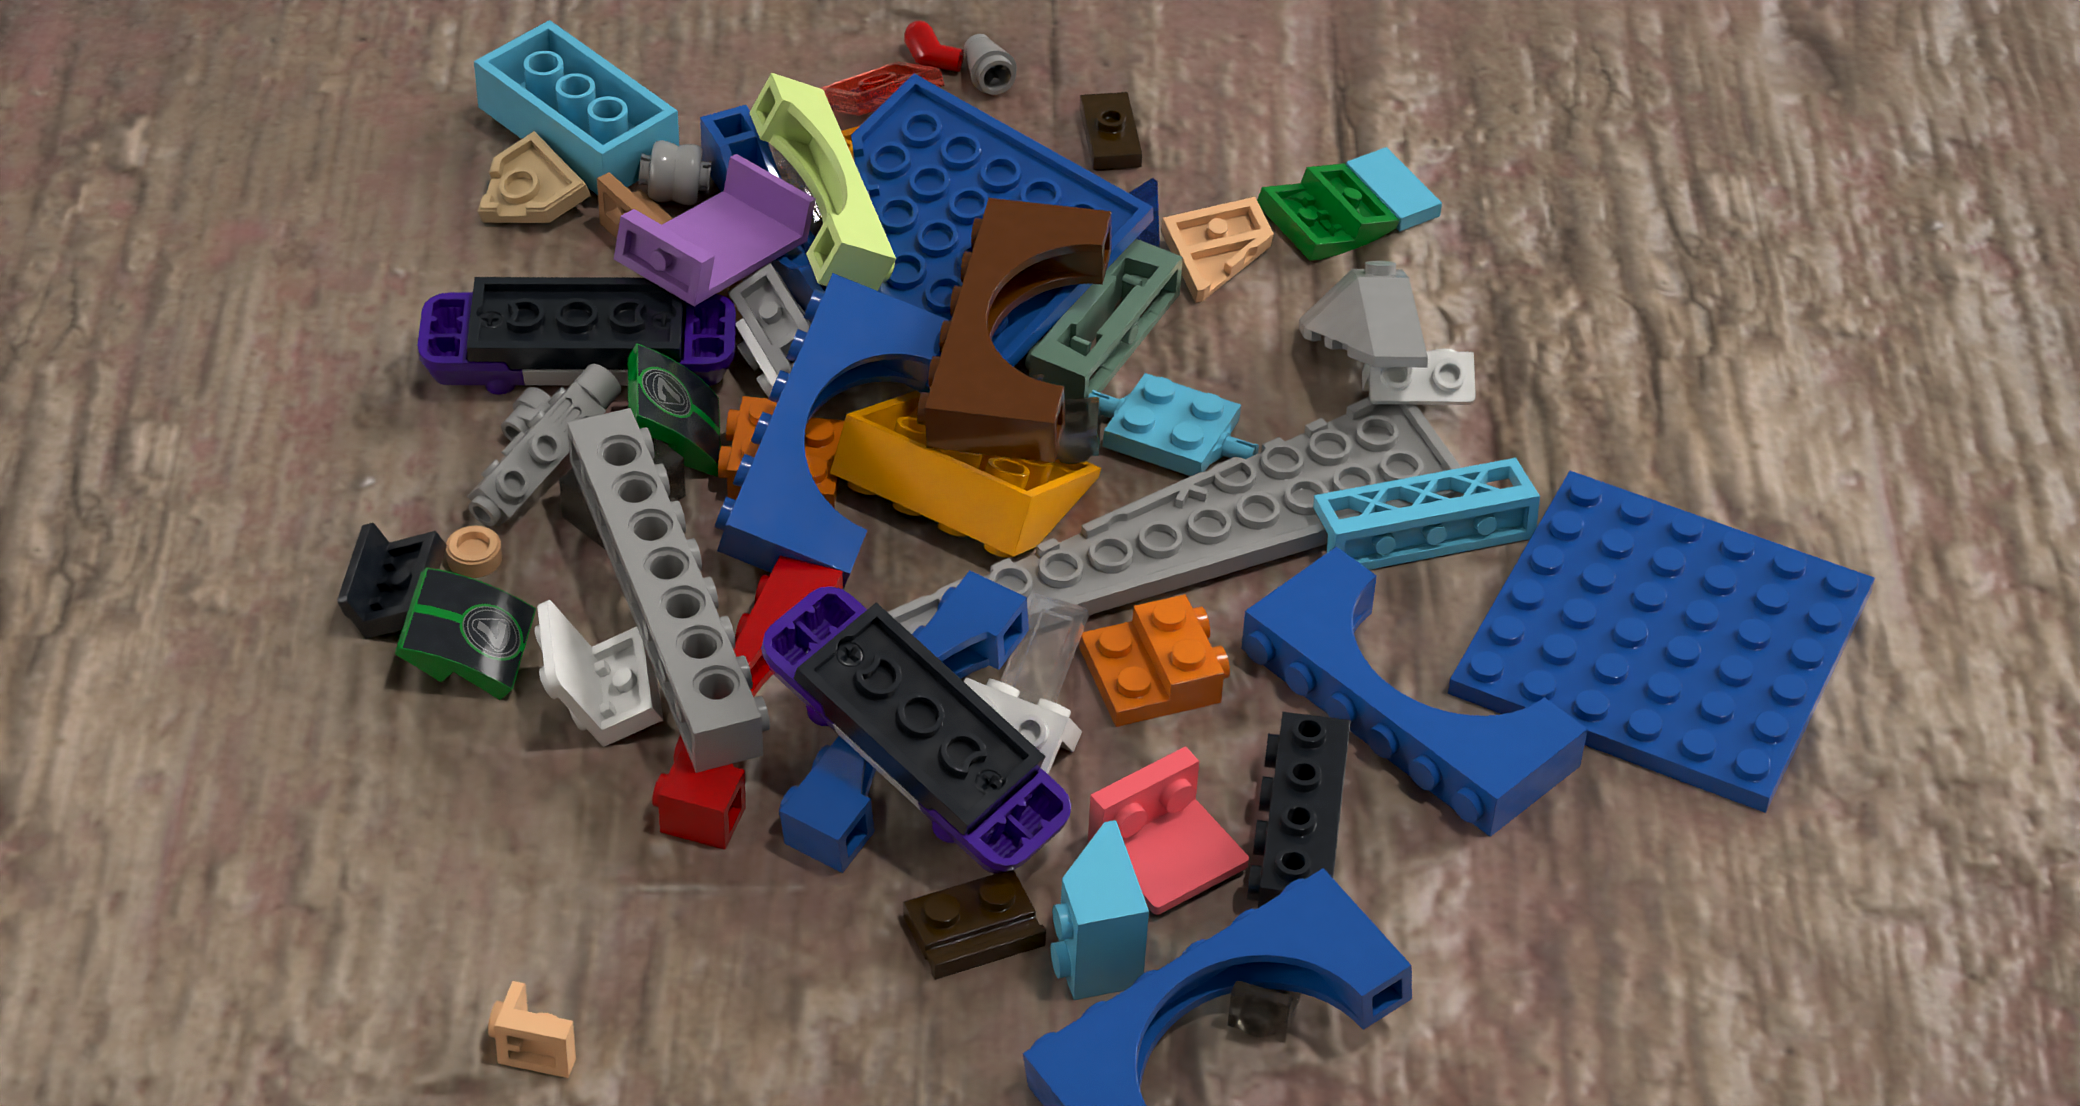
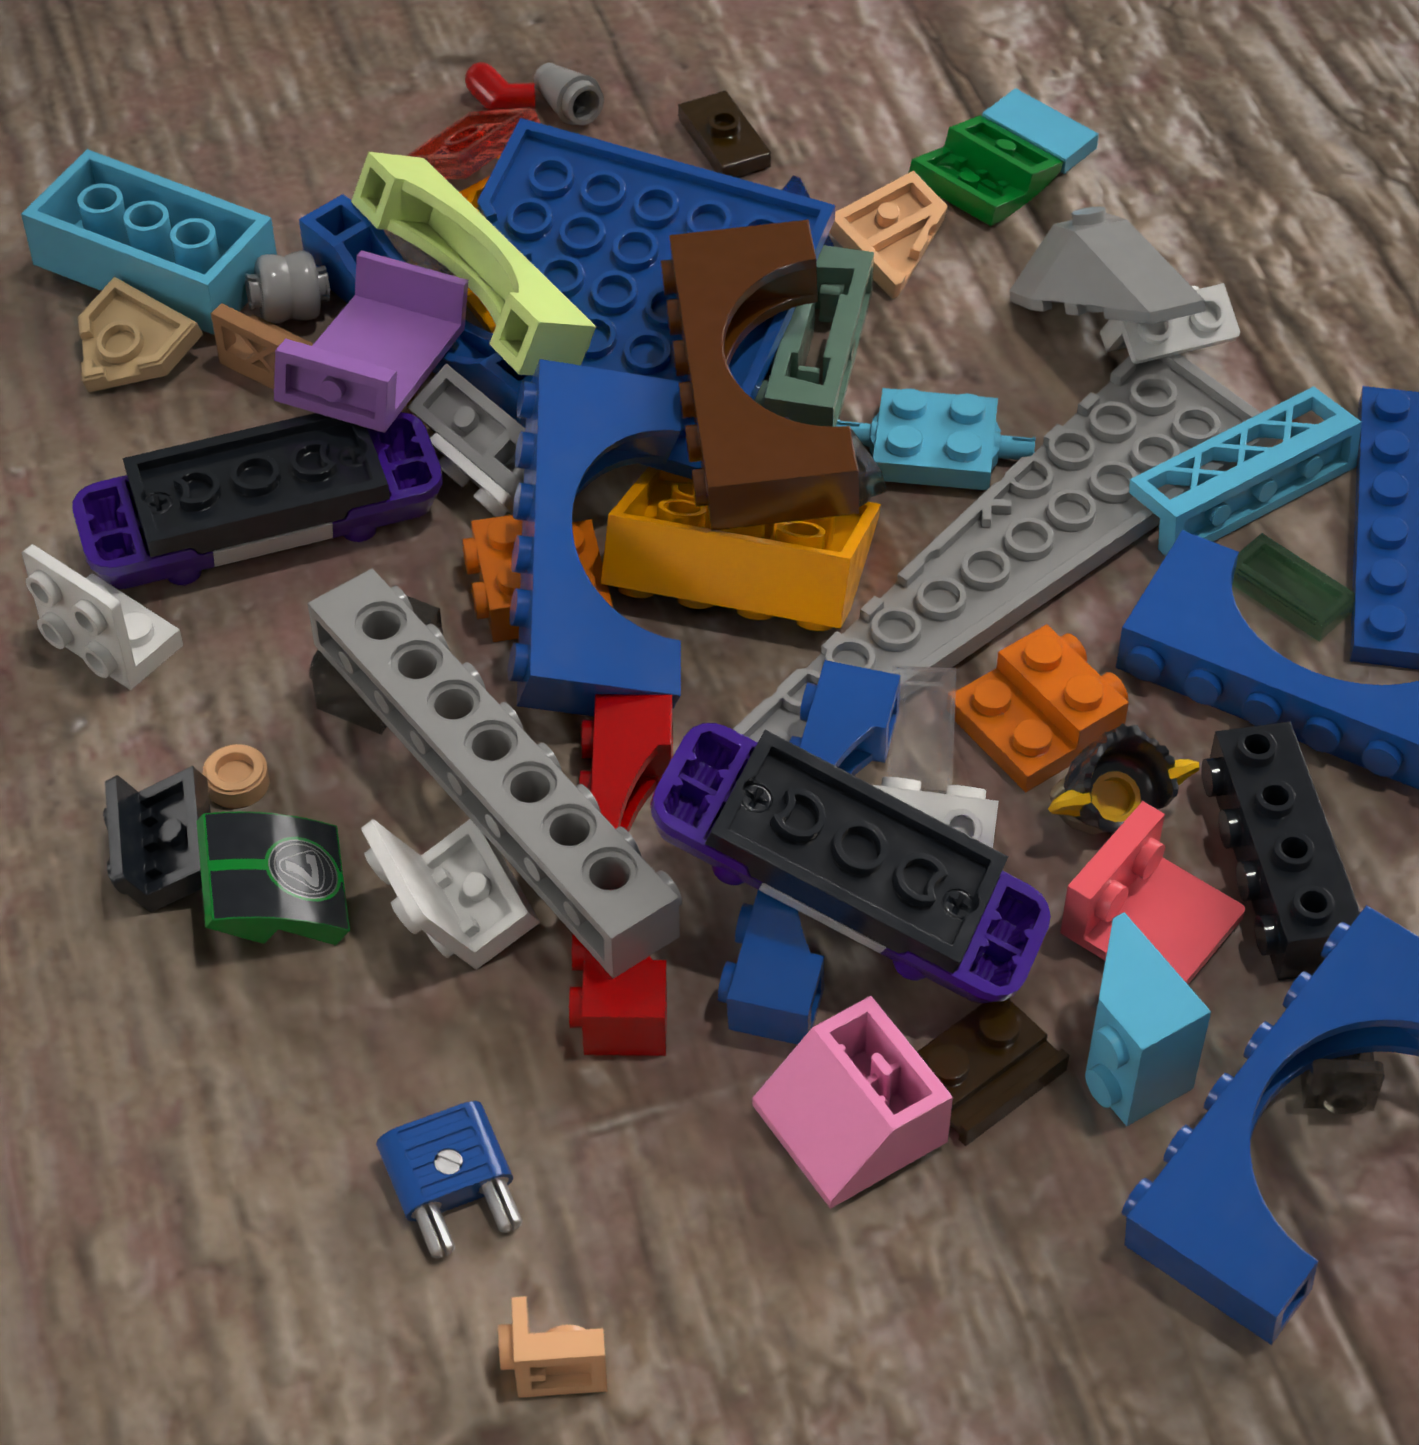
camera: 15 degrees left, 5 degrees up
light grey piece [467,364,621,526] -> none
slope [628,344,721,477] -> none
none -> white bracket [22,544,183,690]
none -> blue piece [376,1101,522,1258]
none -> bright pink slope [752,996,953,1209]
none -> black hair [1048,723,1200,836]
none -> clear green tile [1232,533,1355,642]

